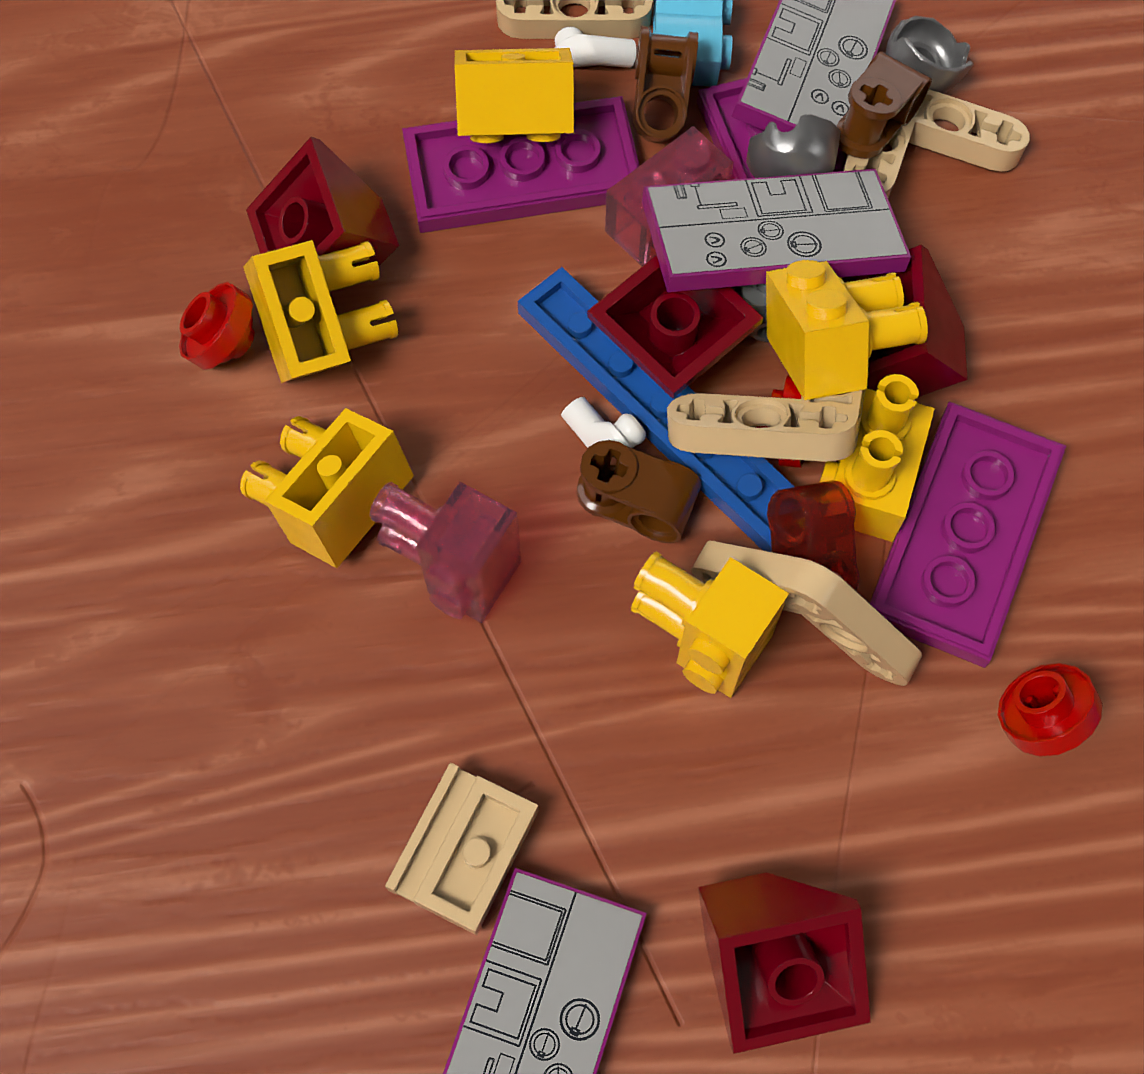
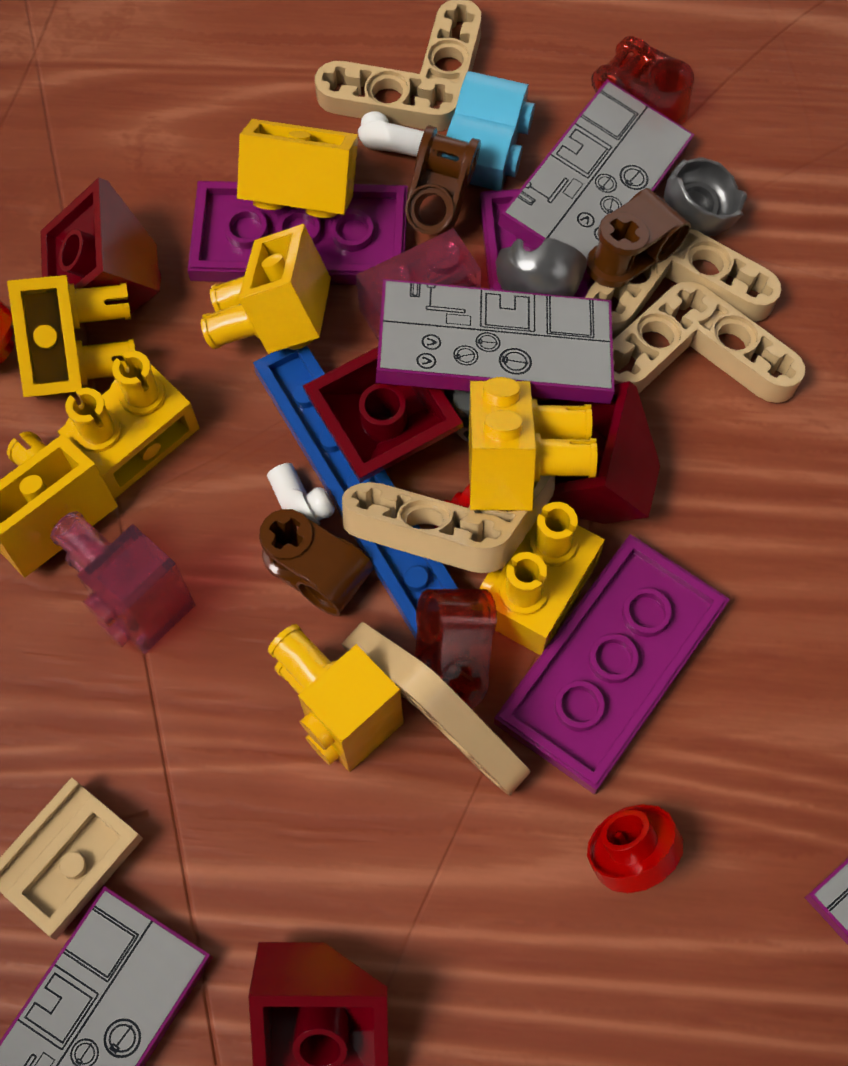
camera: 15 degrees right, 0 degrees up
none -> yellow brick [57,350,200,499]
none -> yellow brick [201,224,331,354]
none -> tan beam [613,281,805,403]

